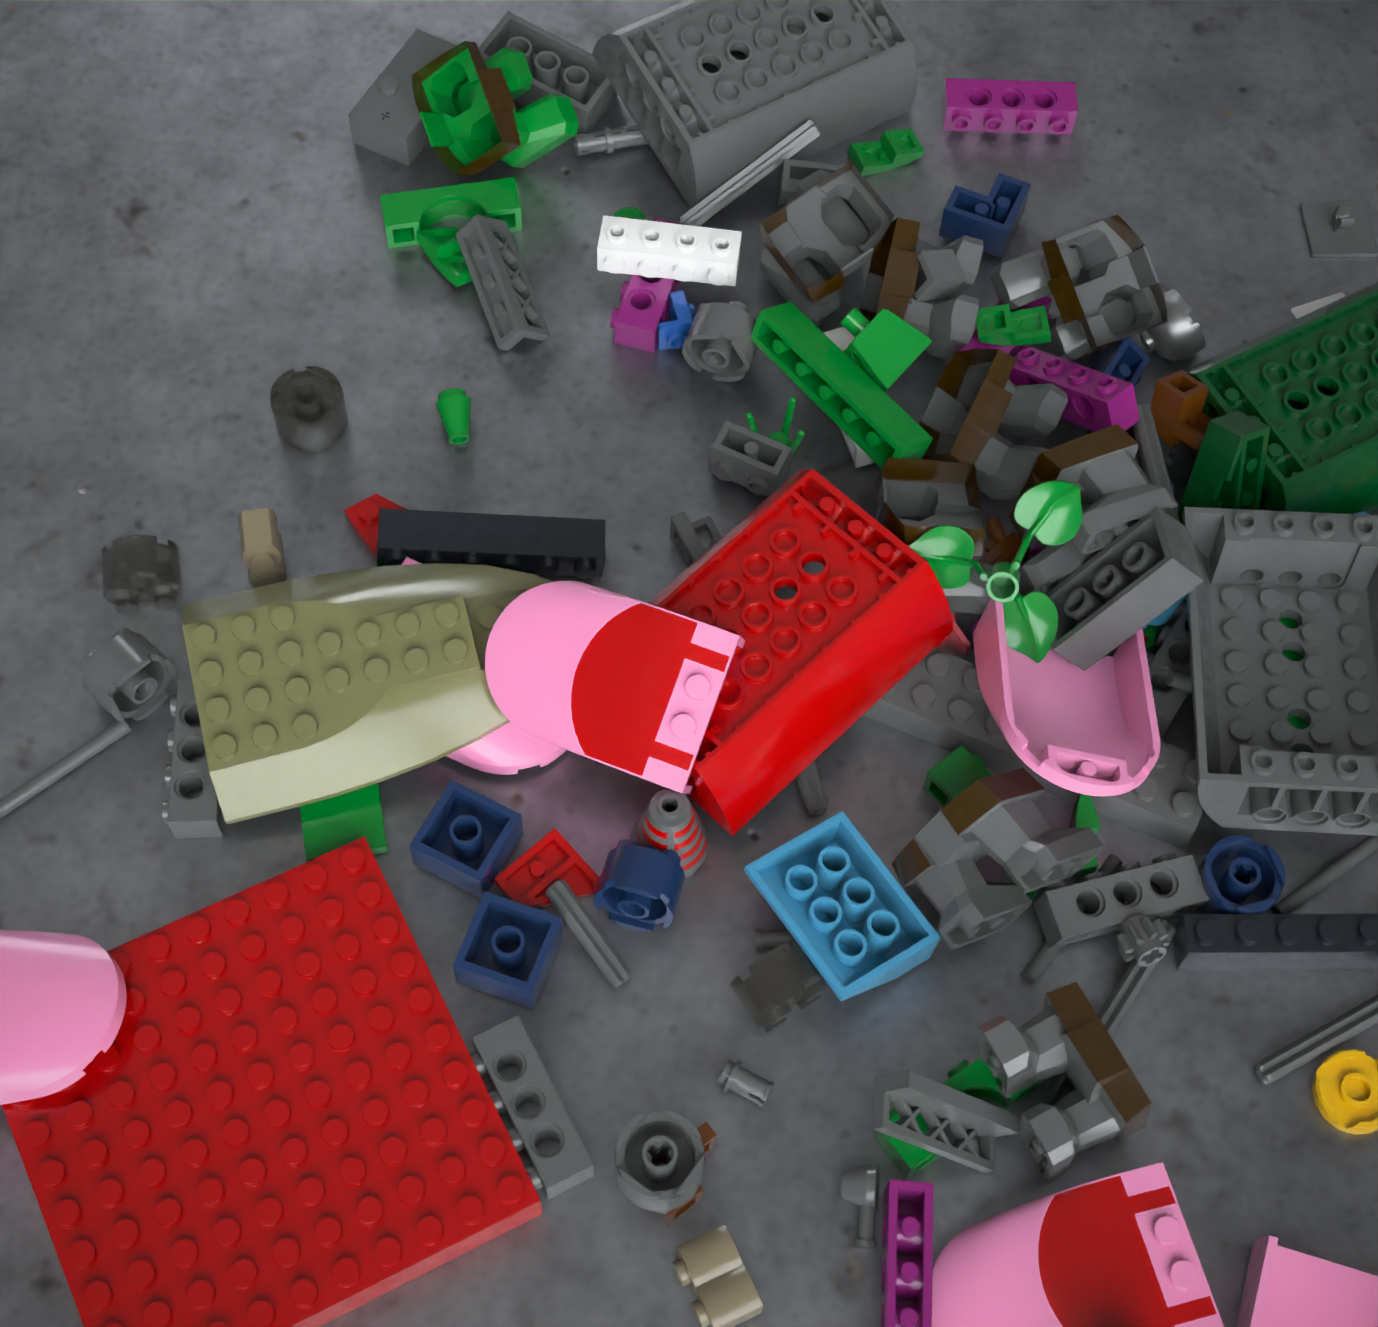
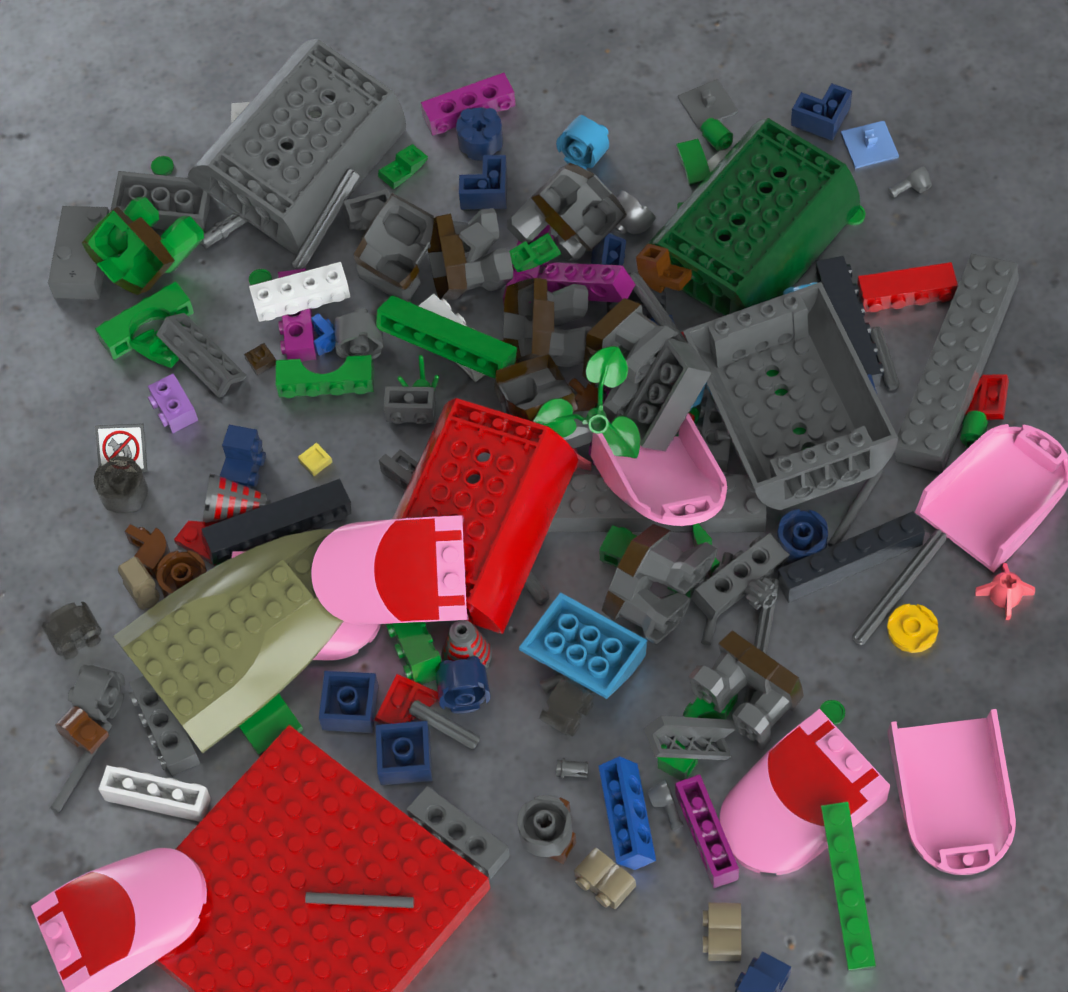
camera: 15 degrees left, 0 degrees up
green cone [435,388,471,445] -> none
green torso [840,307,932,392] -> none
dark green wedge [1178,411,1270,525] -> none
none -> reddish brown brick [55,706,109,754]
none -> piece [95,423,148,473]
none -> white brick [99,765,211,822]
none -> reddish brown brick [124,524,170,580]
none -> medium lavender brick [147,373,198,433]
none -> green piece [151,156,174,176]
none -> reddish brown brick [157,550,207,598]
none -> dark grey cone [203,473,271,523]
none -> dark blue brick [220,424,266,489]
none -> dark brown tile [244,343,276,375]
none -> green arch [276,355,374,398]
none -> light yellow tile [298,442,333,476]
none -> dark grey bar [305,892,414,908]
none -> green wedge [385,622,441,685]
none -> dark blue brick [456,108,503,161]
none -> dark azure brick [556,115,609,169]
none -> blue brick [599,756,656,870]
none -> green slope [676,138,711,186]
none -> green brick [700,118,733,151]
none -> green piece [820,700,845,725]

